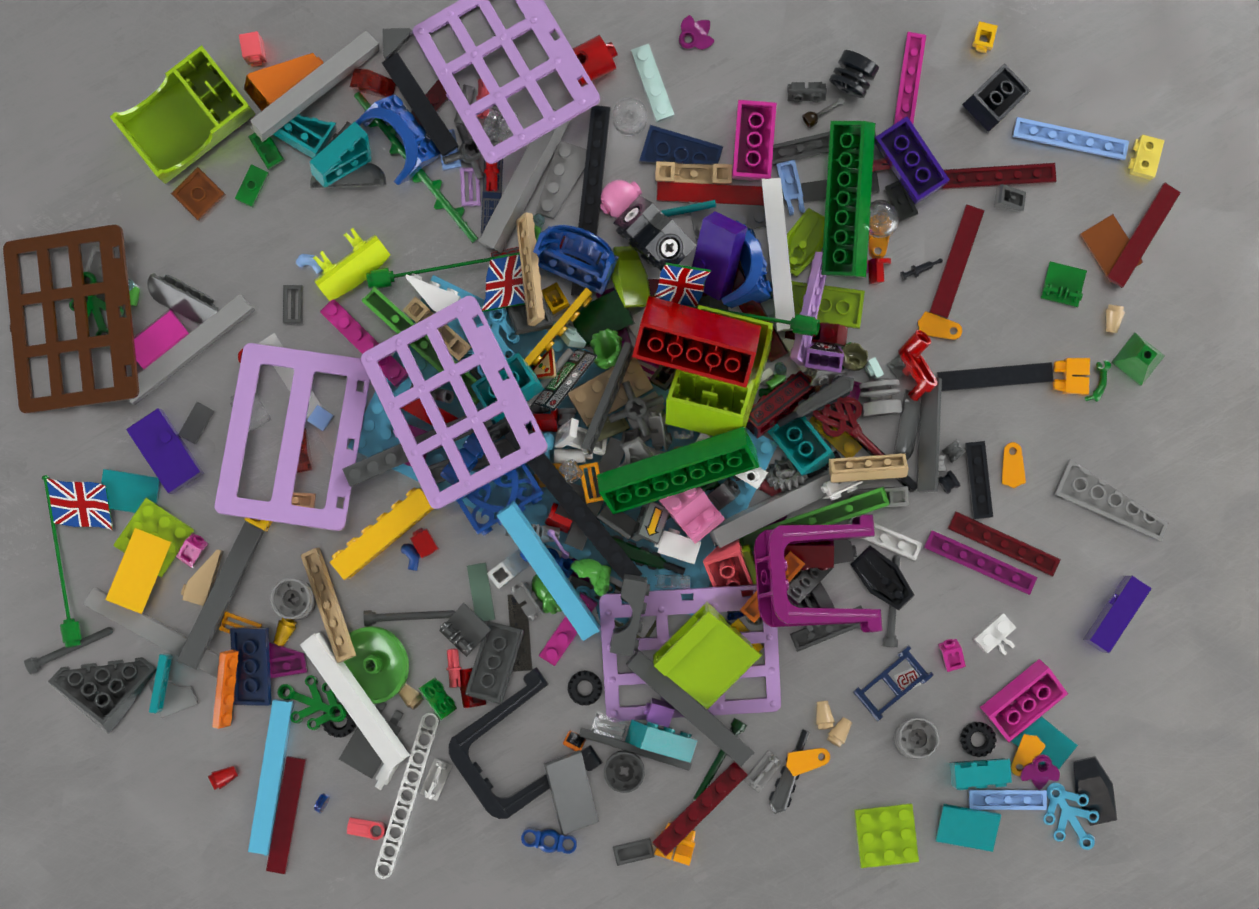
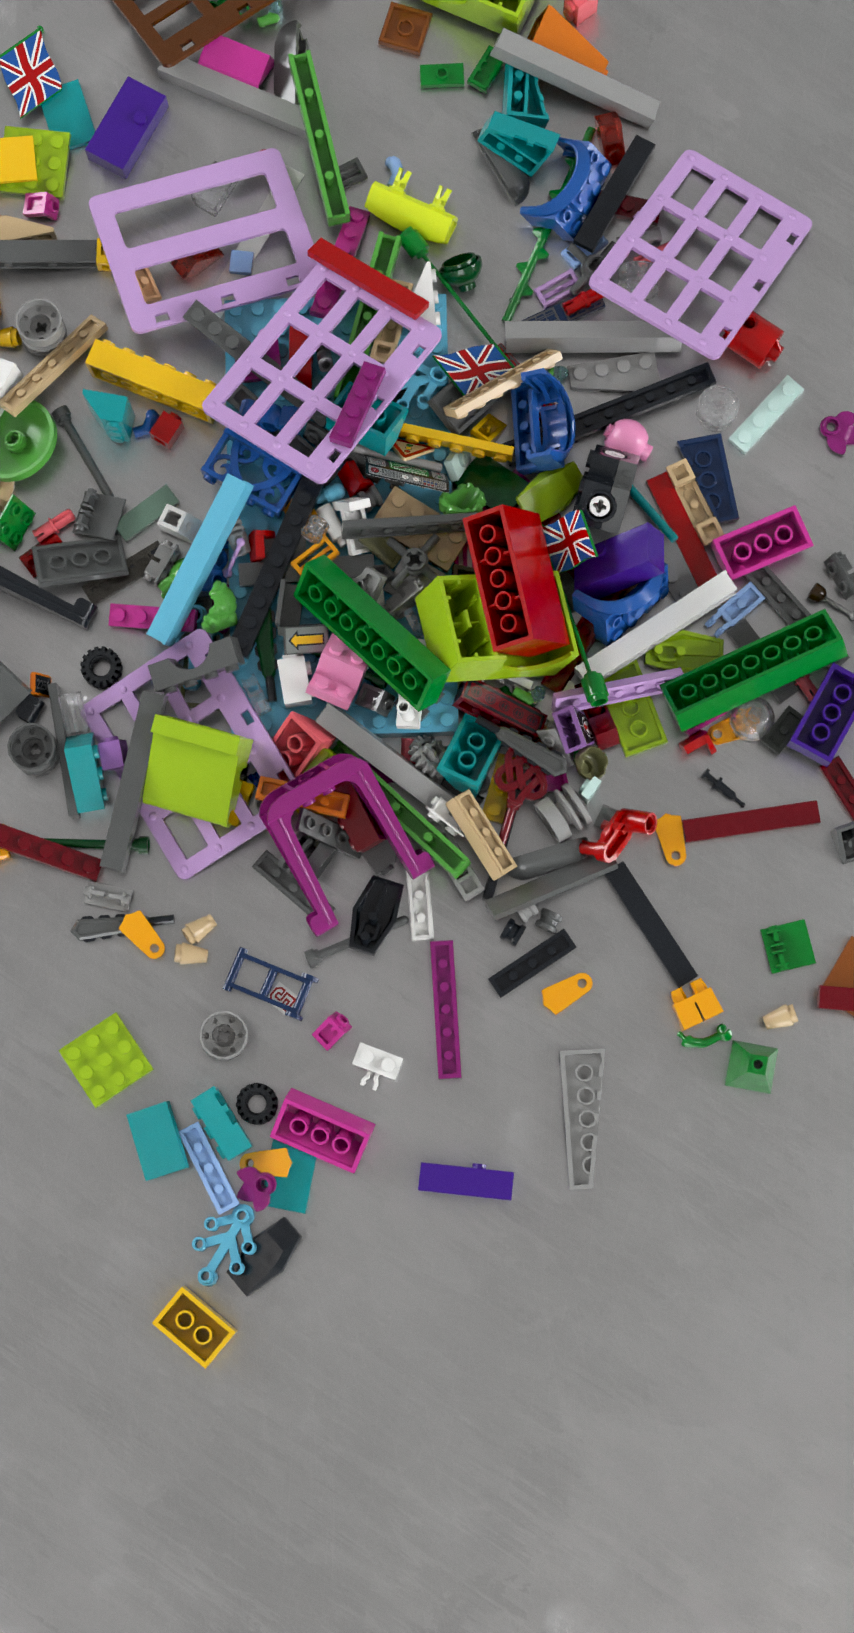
camera: 65 degrees right, 5 degrees down
dark grey tile [178,402,214,444] -> none
dark grey slope [383,28,414,60] -> none
dark red tile [947,511,1061,577] -> none
none -> teal slope [82,389,136,443]
none -> yellow brick [152,1286,238,1369]
none -> bright green tile [288,50,350,227]
none -> red tile [307,237,429,321]
none -> magenta plate [329,361,386,448]
none -> dark green piece [439,252,482,292]

